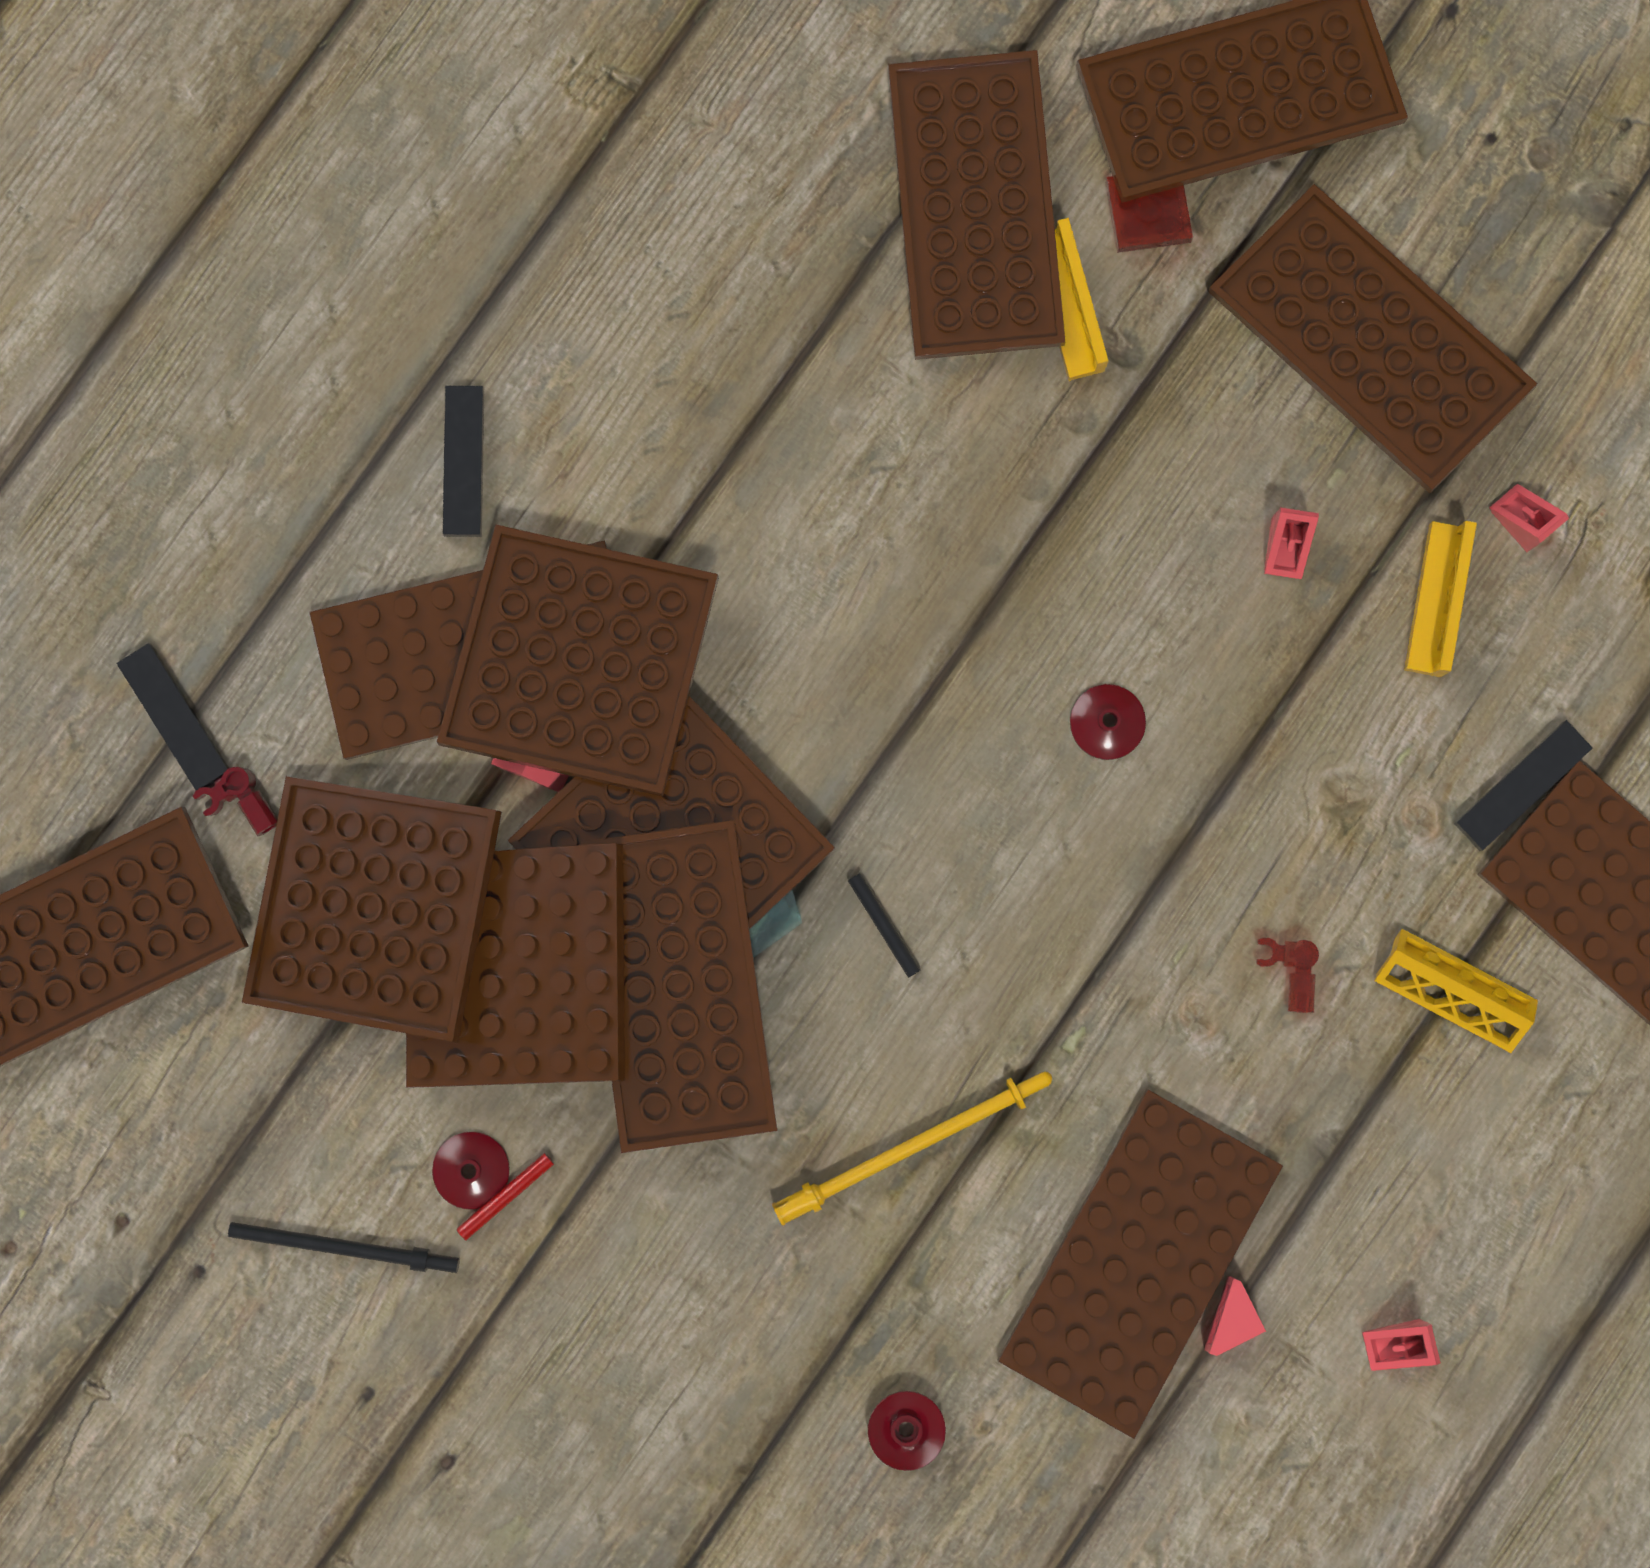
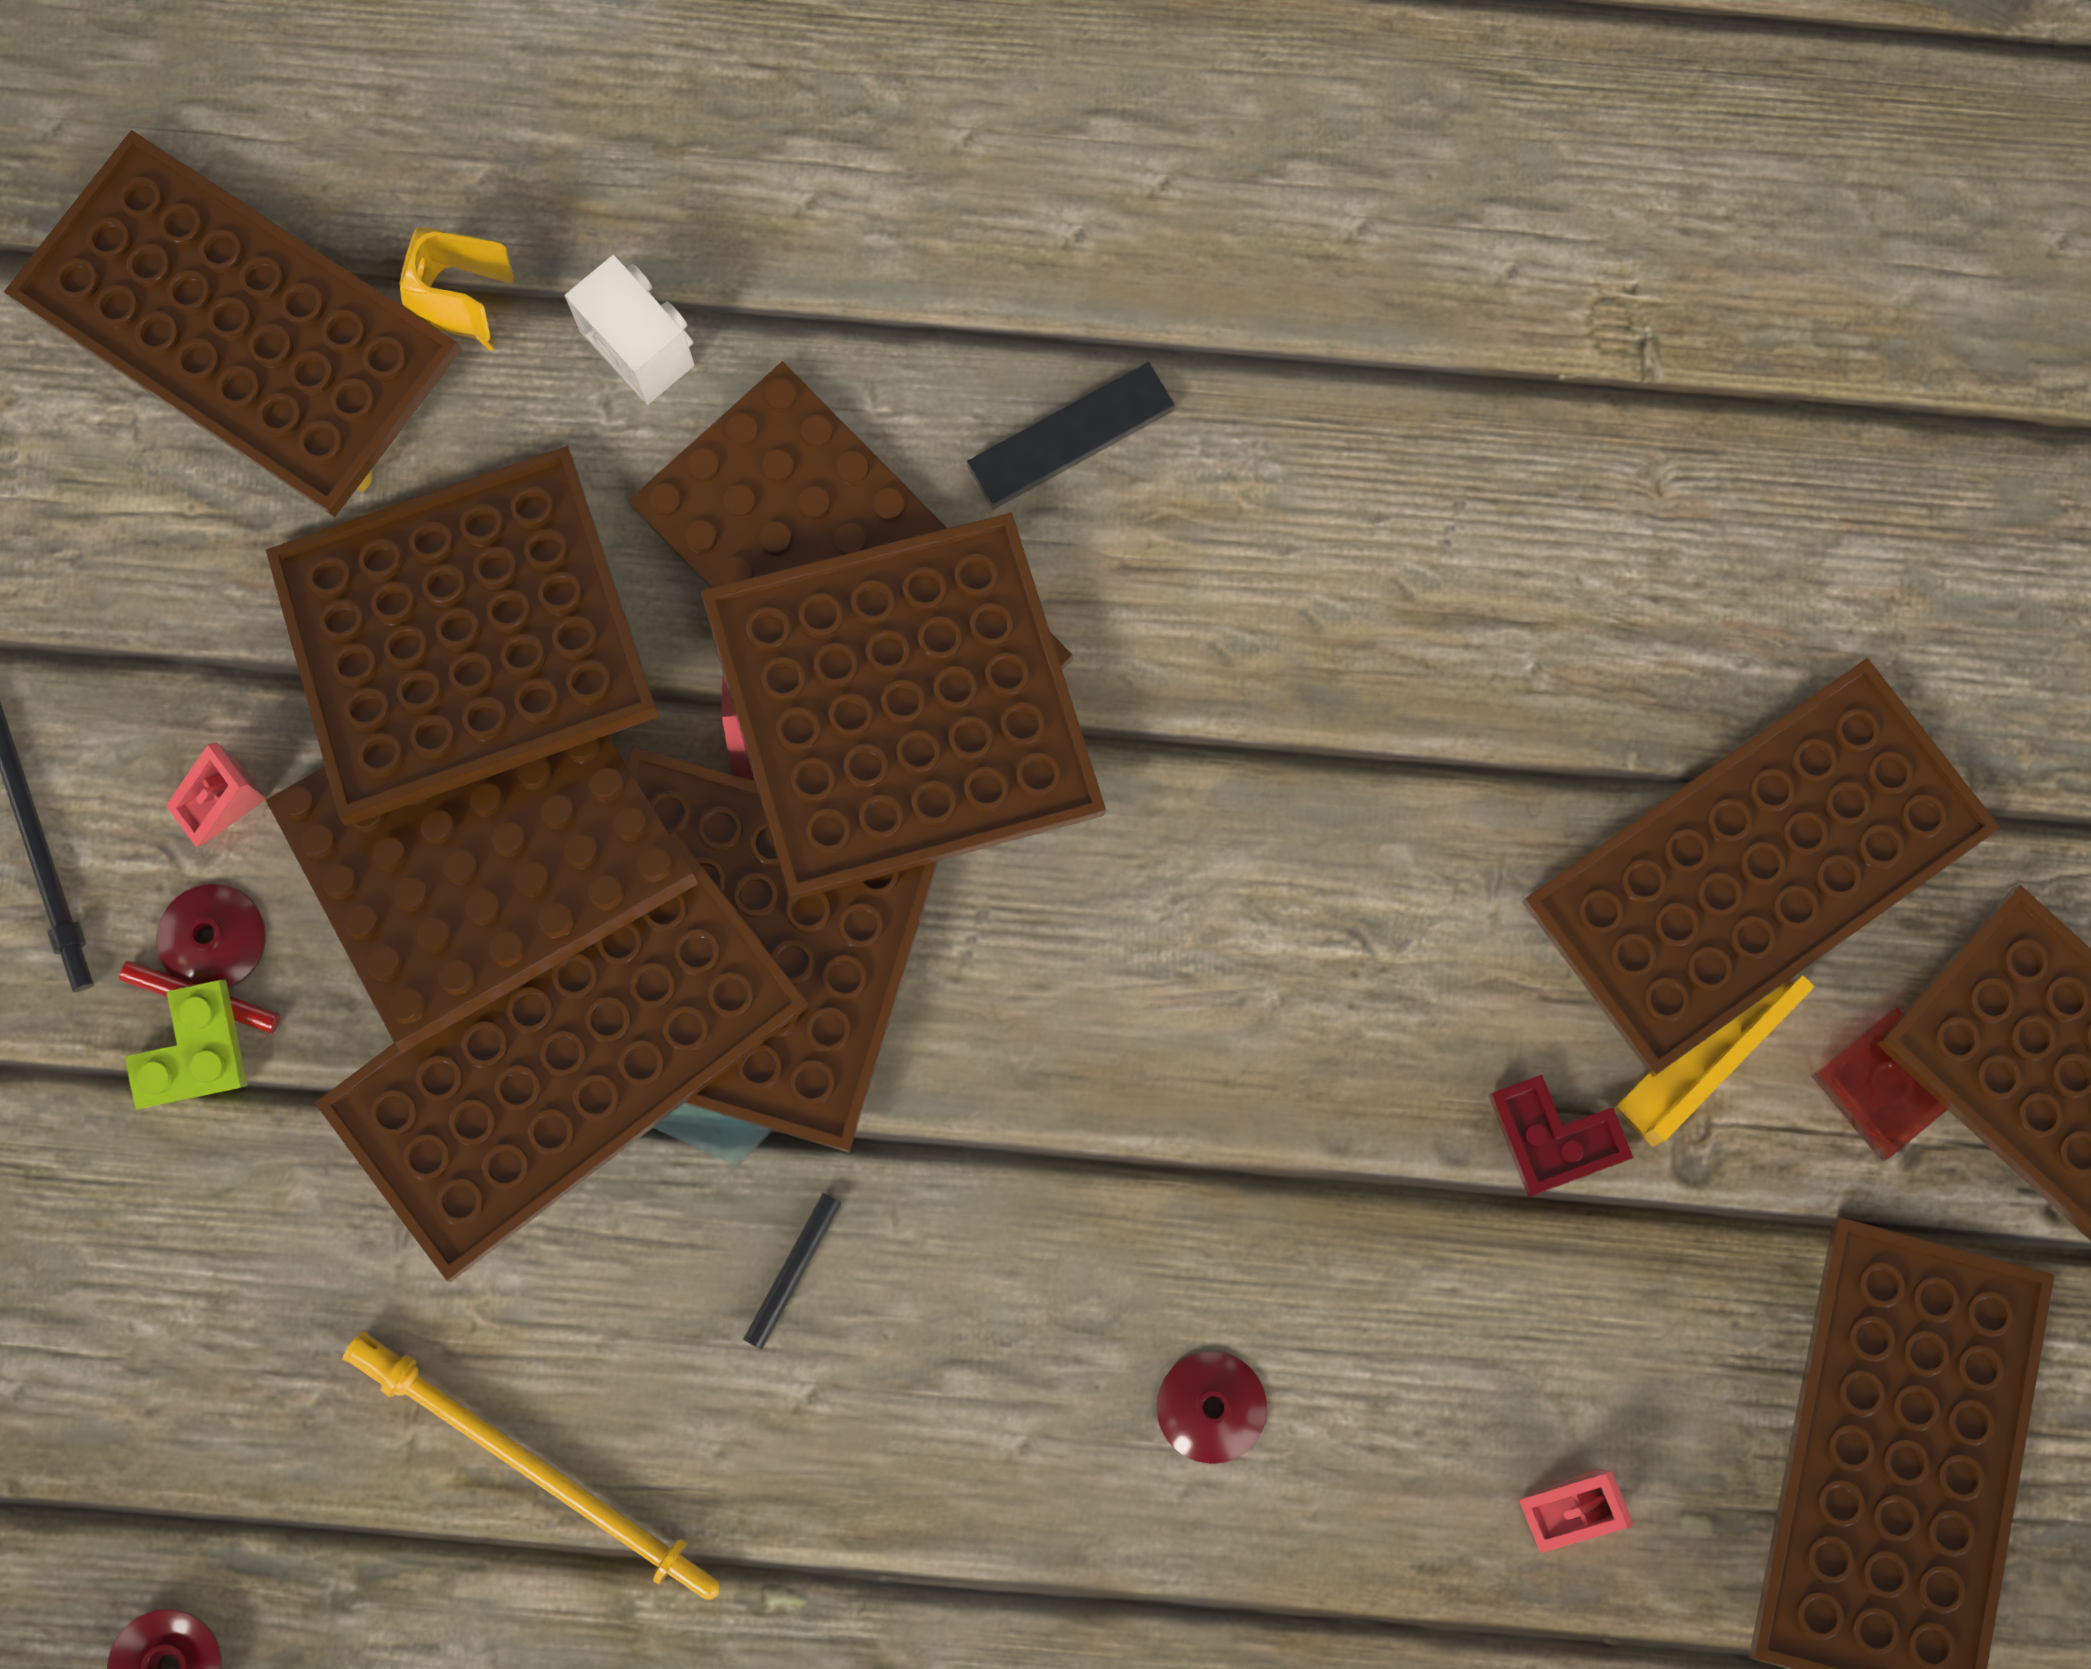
camera: 60 degrees right, 5 degrees down
black tile [116,643,229,790] -> none
dark red bar [192,767,277,836] -> none
none -> lime plate [124,980,248,1110]
none -> coral slope [166,742,266,847]
none -> yellow piece [400,227,514,352]
none -> white brick [565,254,695,406]
none -> dark red plate [1488,1074,1634,1198]

